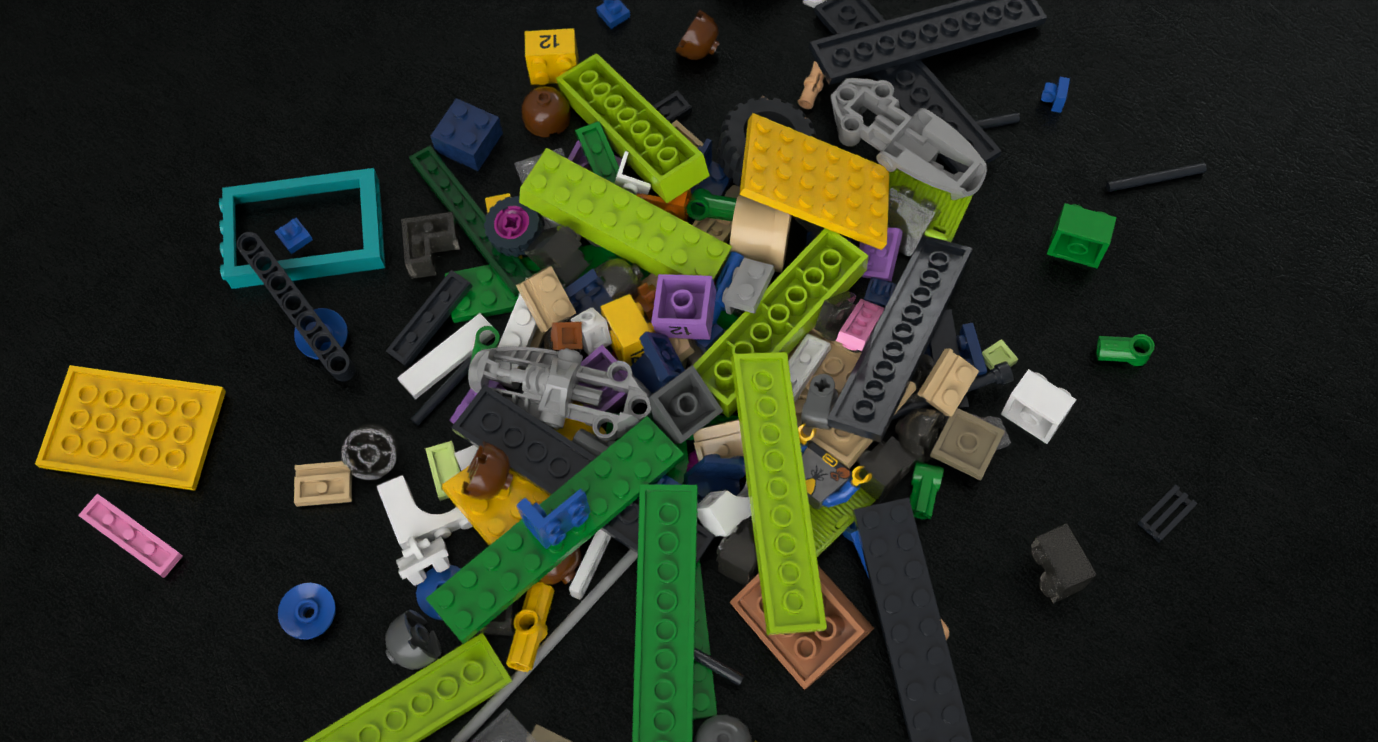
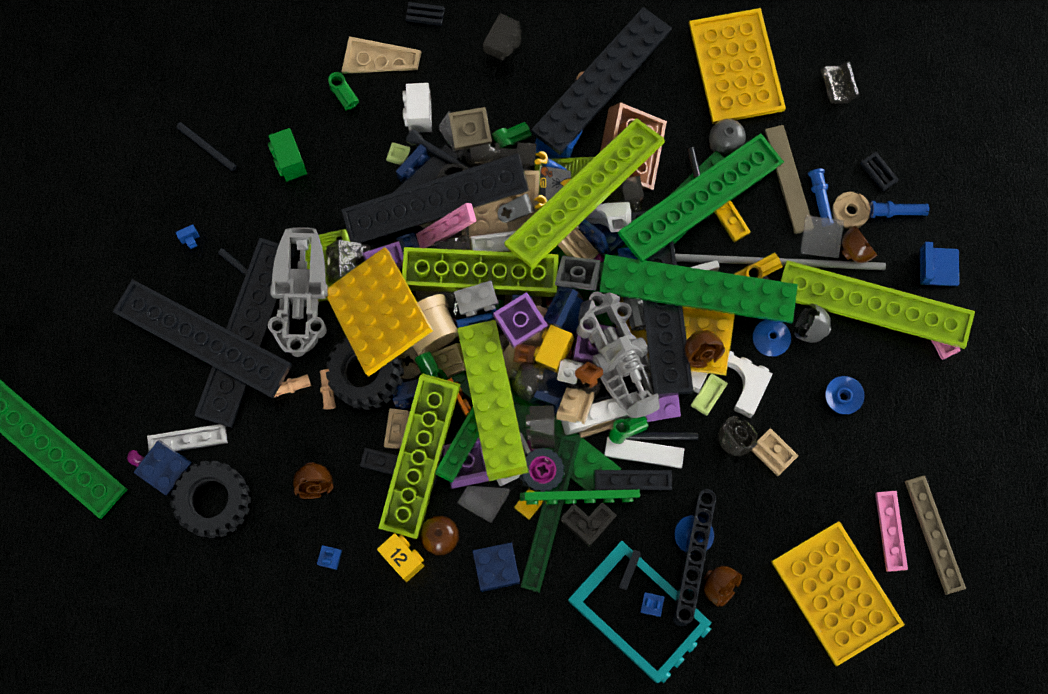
camera: 130 degrees left, 10 degrees up
white hips [396,536,450,586] -> none
blue bracket [516,489,591,549] -> none
white bracket [614,151,651,195] -> none
tan plate [918,349,979,417] -> none
none -> tan wing [342,37,421,74]
none -> green plate [520,489,640,505]
none -> black tile [619,550,641,590]
none -> reddish brown cylinder [704,566,742,607]
none -> yellow tile [715,201,751,242]
none -> dark tan tile [905,475,966,595]

